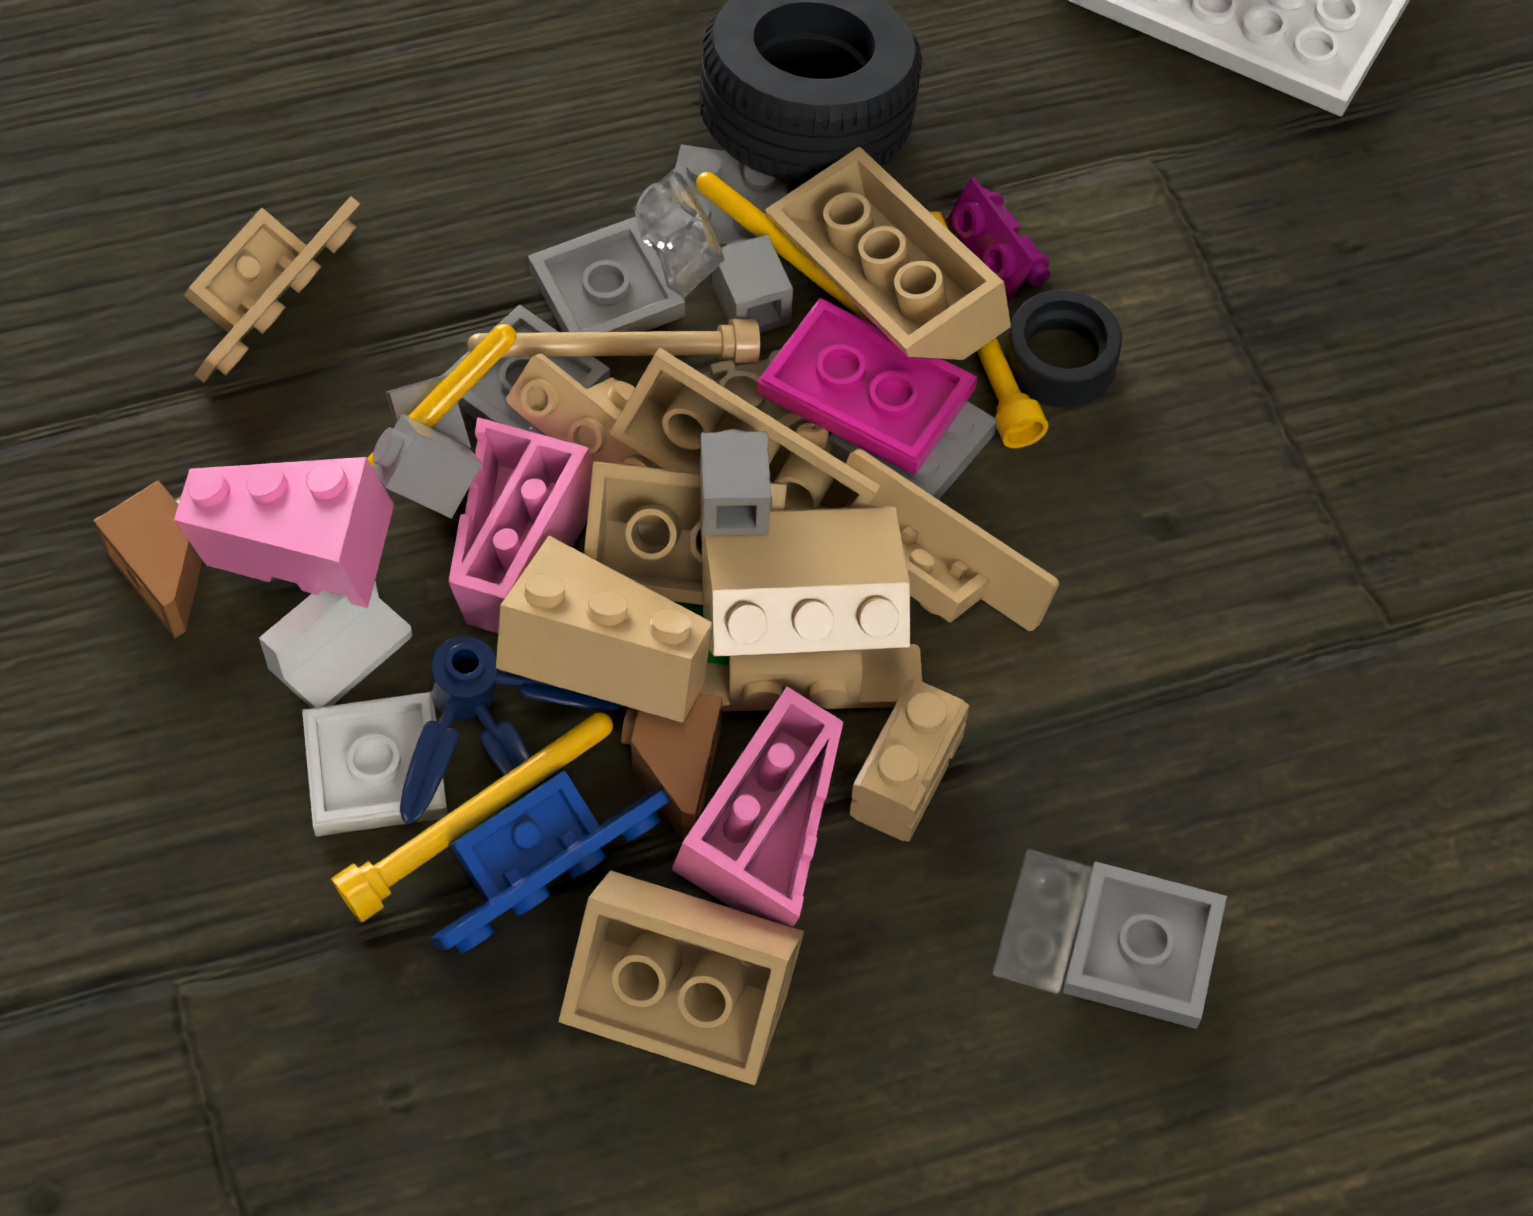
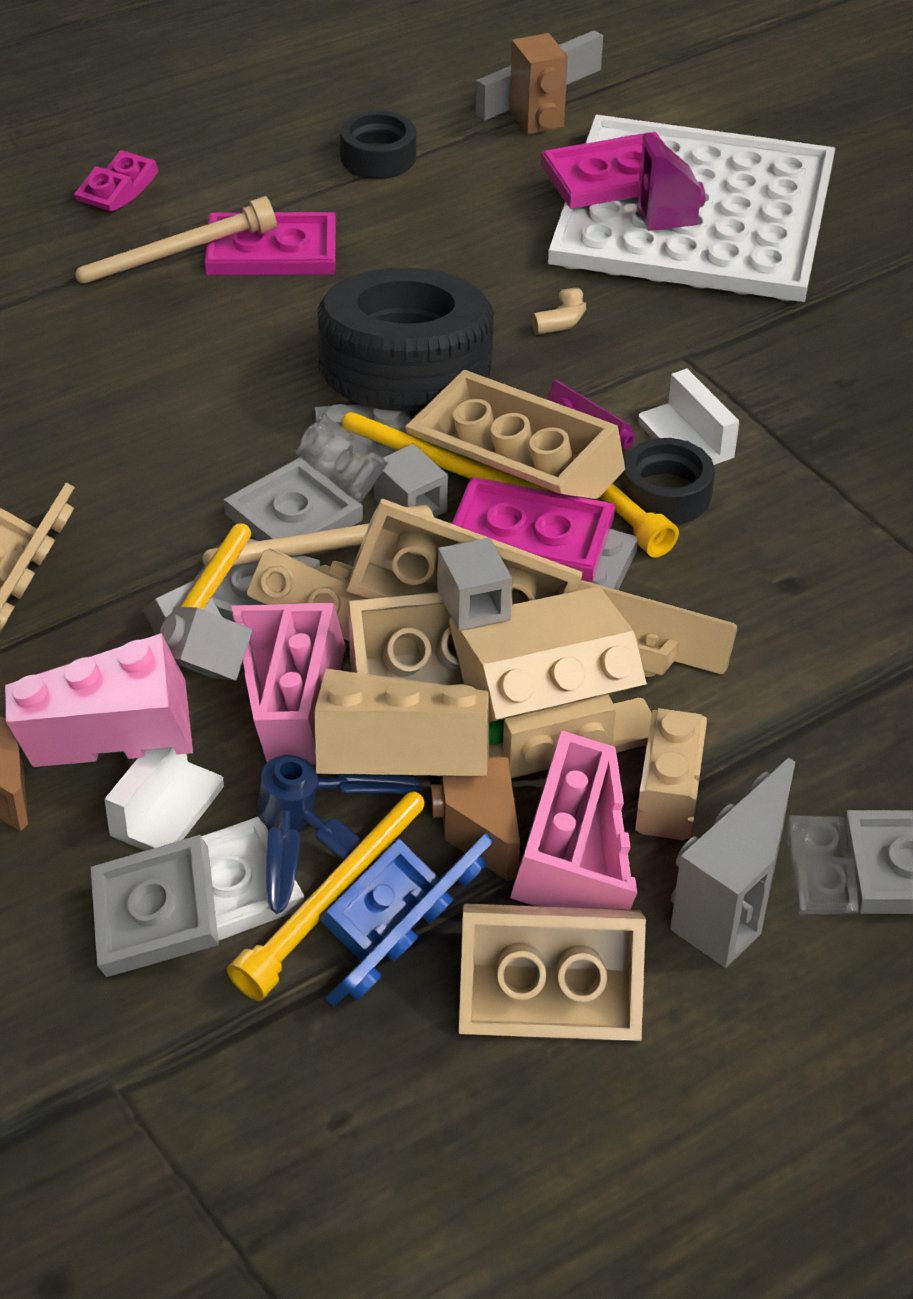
camera: 15 degrees left, 15 degrees down
none -> light grey plate [91,835,219,977]
none -> tan arm [532,288,586,335]
none -> white panel [638,369,739,465]
none -> light grey slope [670,758,795,968]

